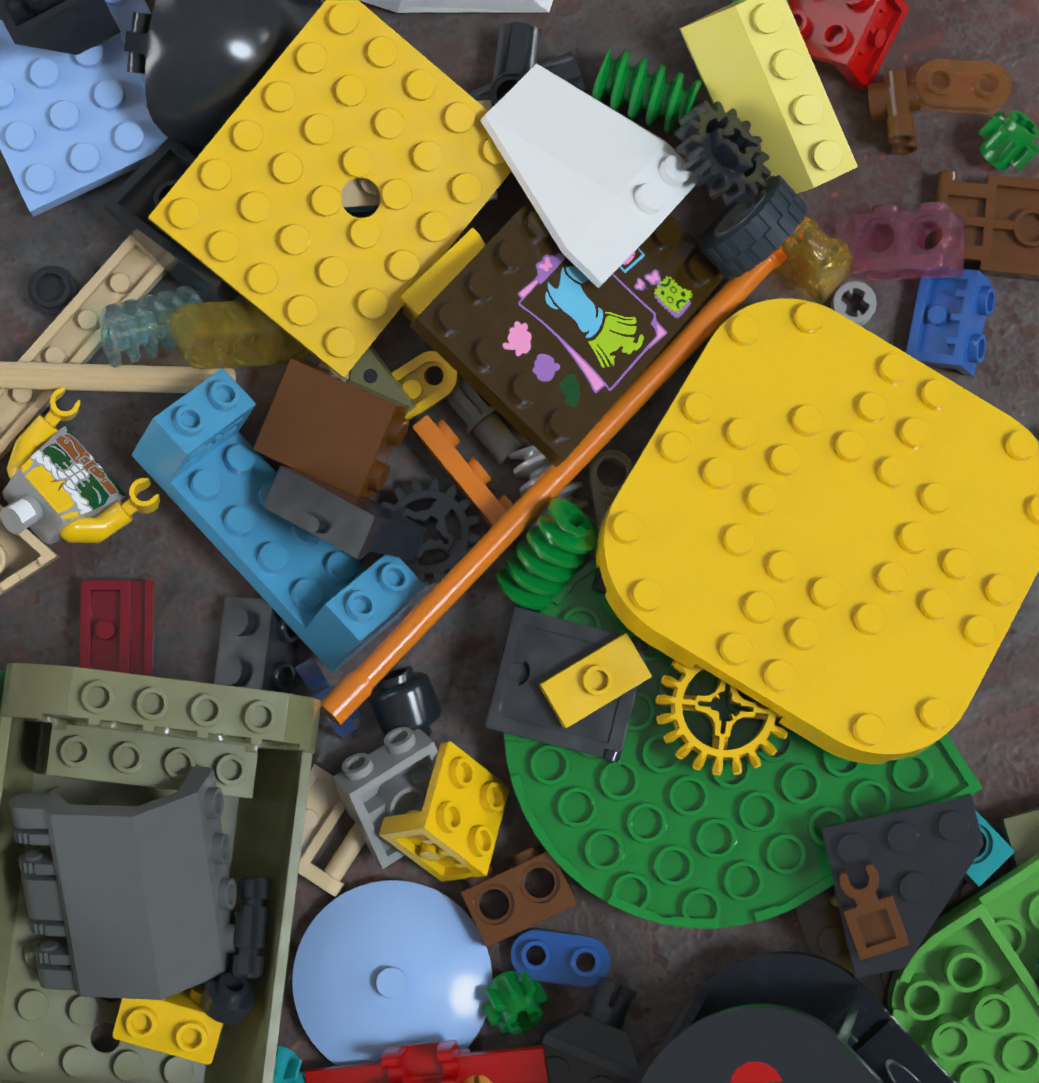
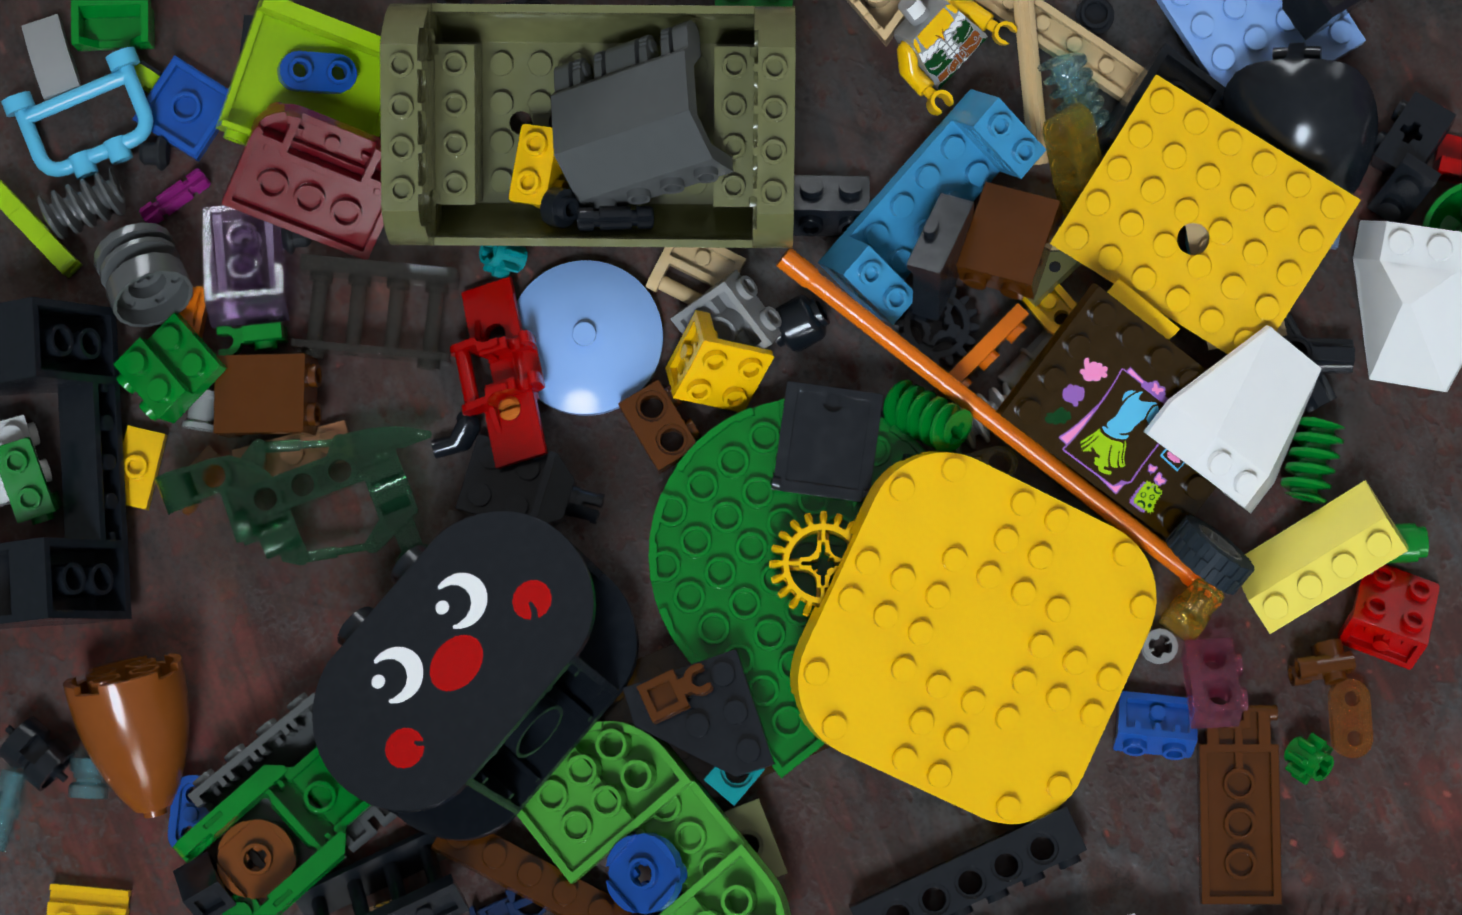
camera: 95 degrees right, 0 degrees up
dark red plate [80,580,155,677] -> none
dark blue plate [295,657,361,740] -> none
green gear [482,971,548,1034] -> none
blue plate [511,929,610,987] -> none
yellow plate [538,633,652,728] -> none
black gear [675,101,771,206] -> none

